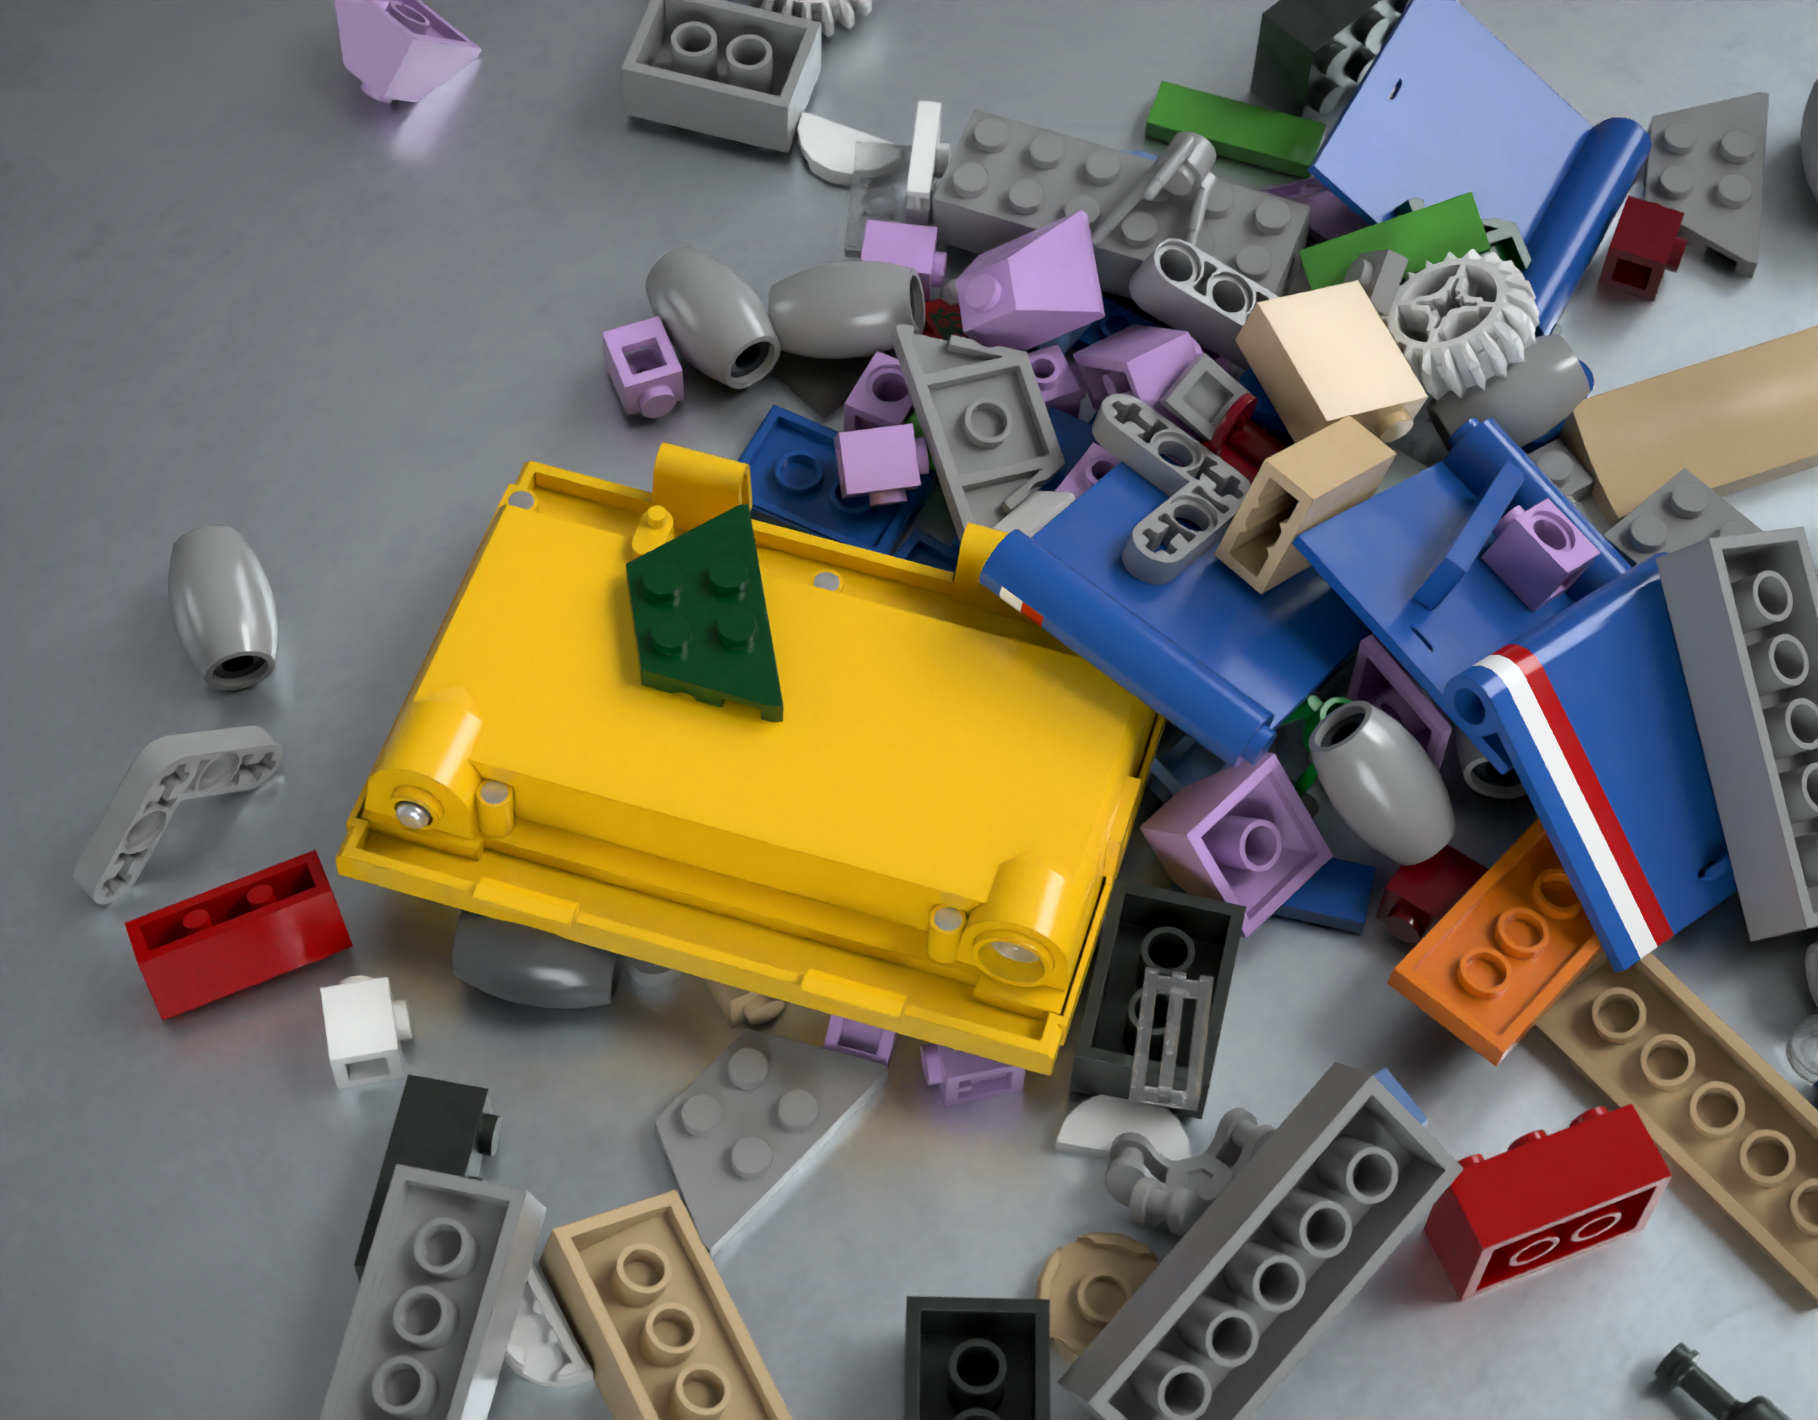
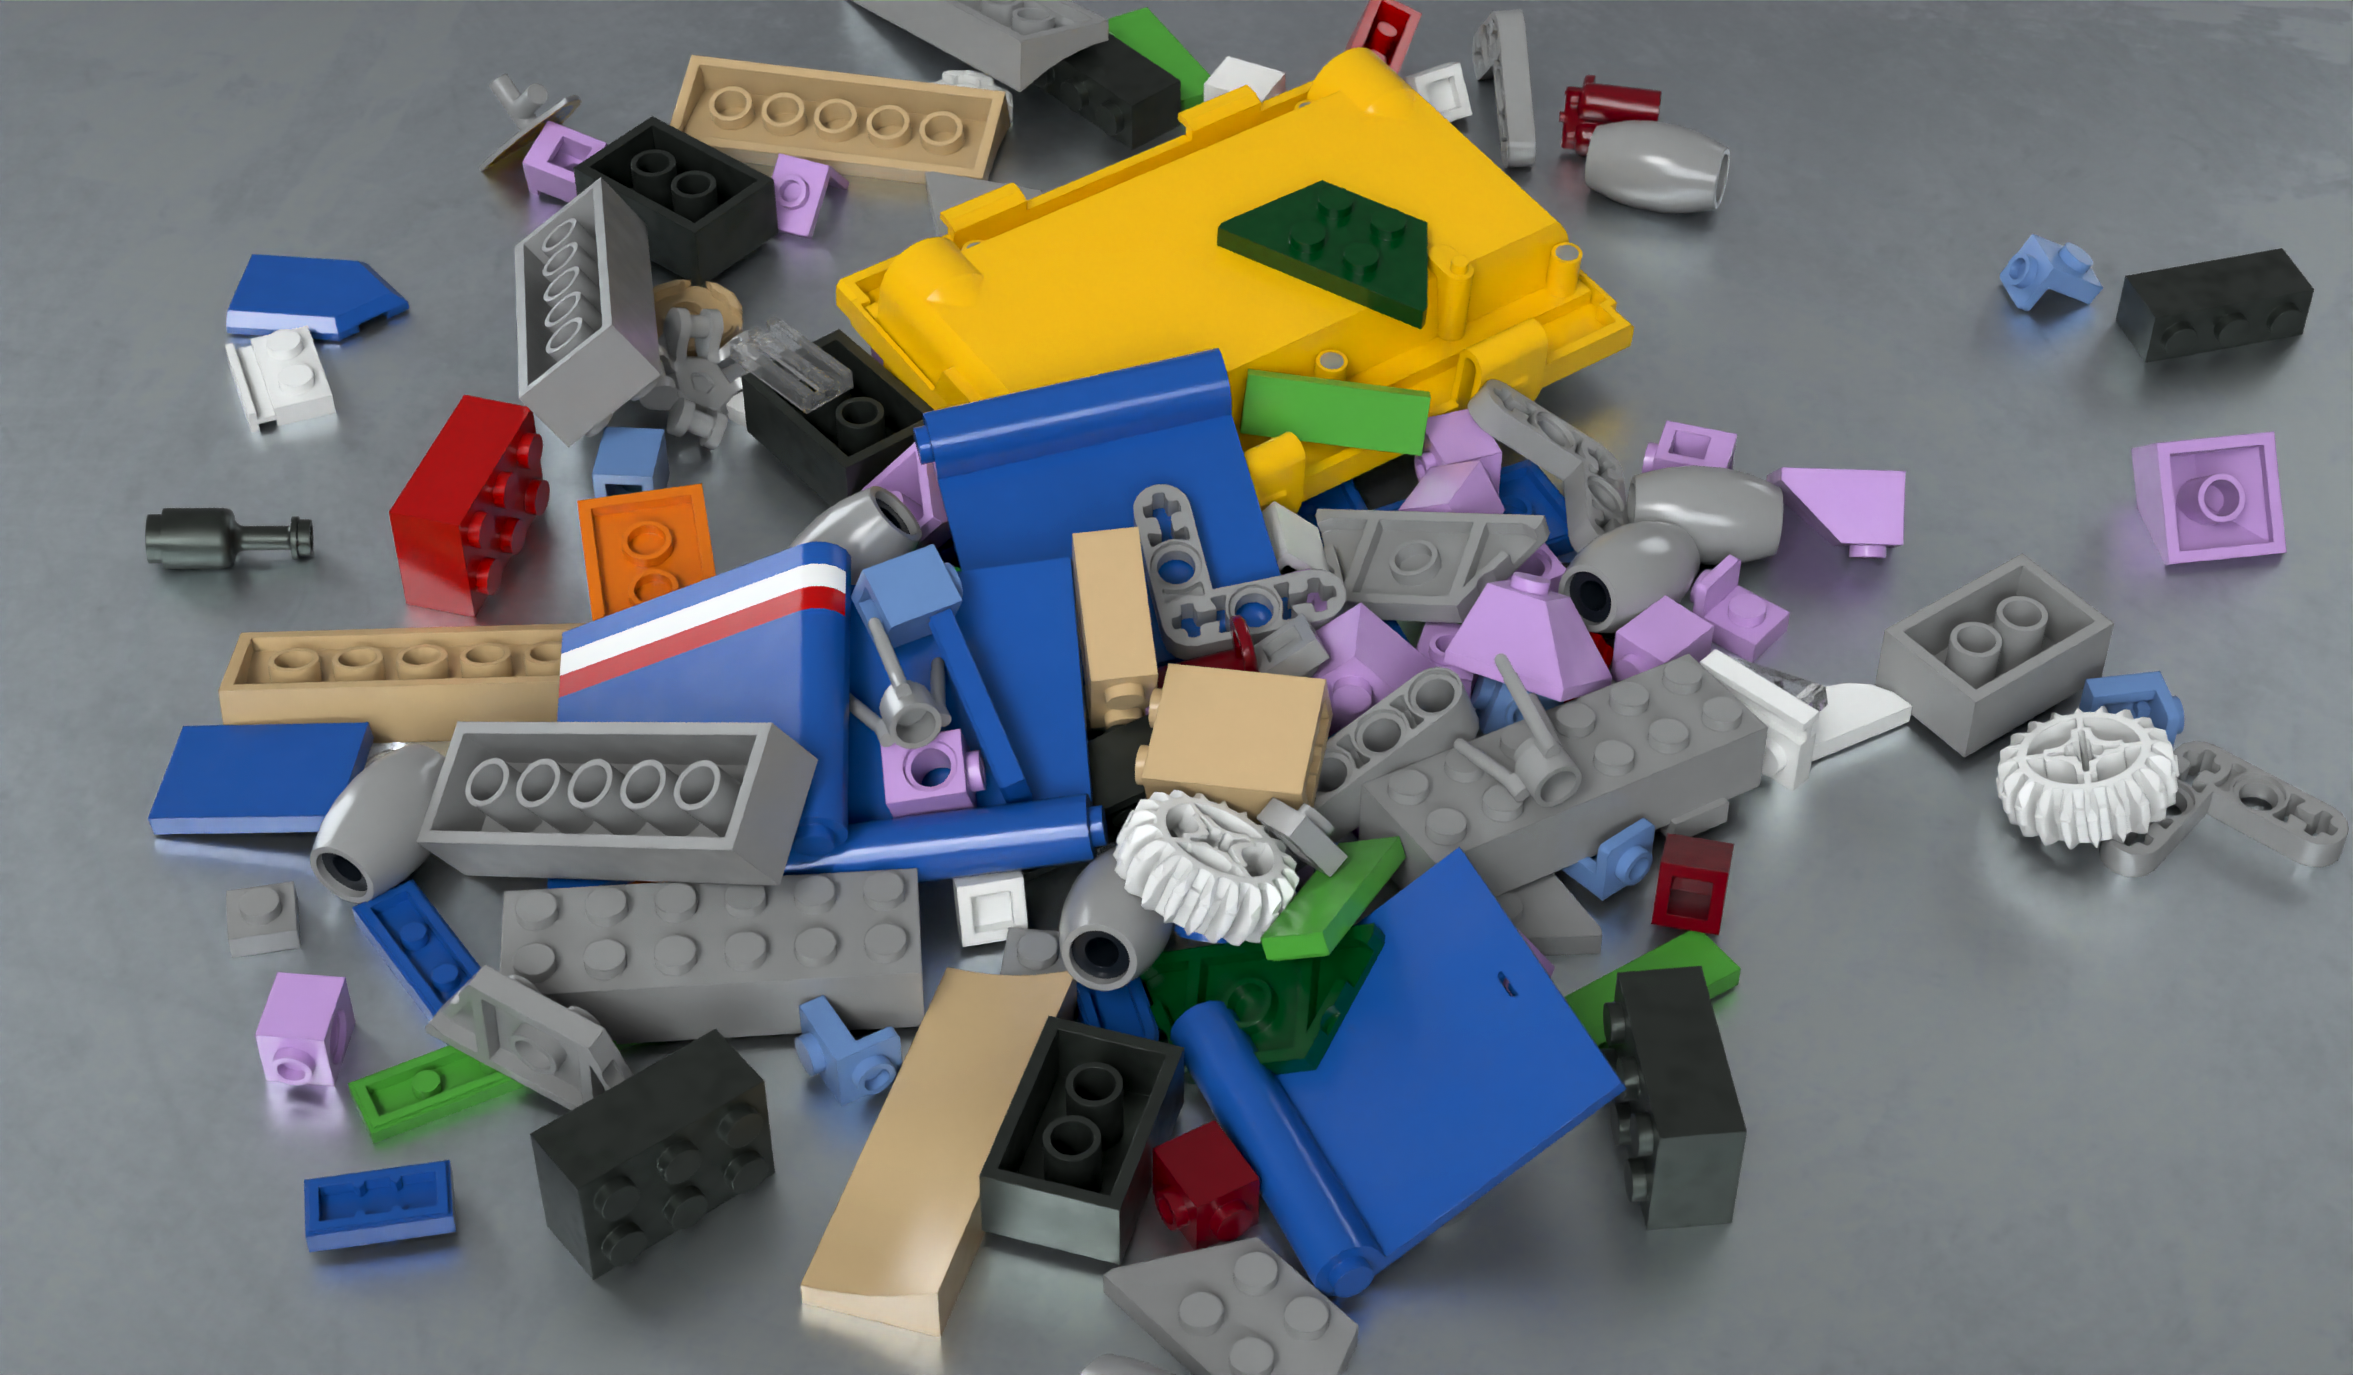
camera: 130 degrees right, 15 degrees down
none -> lavender bracket [772,153,849,239]
none -> medium blue bracket [795,995,902,1106]
none -> light grey plant [849,617,951,749]
none -> medium blue brick [851,544,963,648]
none -> pearl dark grey brick [979,1016,1184,1265]
none -> bright green tile [1108,7,1210,112]
none -> bright green tile [1240,369,1431,456]
none -> white tile [1404,62,1472,122]
none -> lavender brick [1415,409,1502,496]
none -> light grey beam [1467,379,1629,553]
none -> dark red piece [1559,75,1662,157]
none -> dark red brick [1651,833,1734,935]
none -> lavender bracket [1690,554,1790,663]
none -> lavender slope [1766,467,1906,559]
none -> medium blue bracket [2000,234,2103,311]
none -> pearl dark grey brick [2115,248,2314,363]

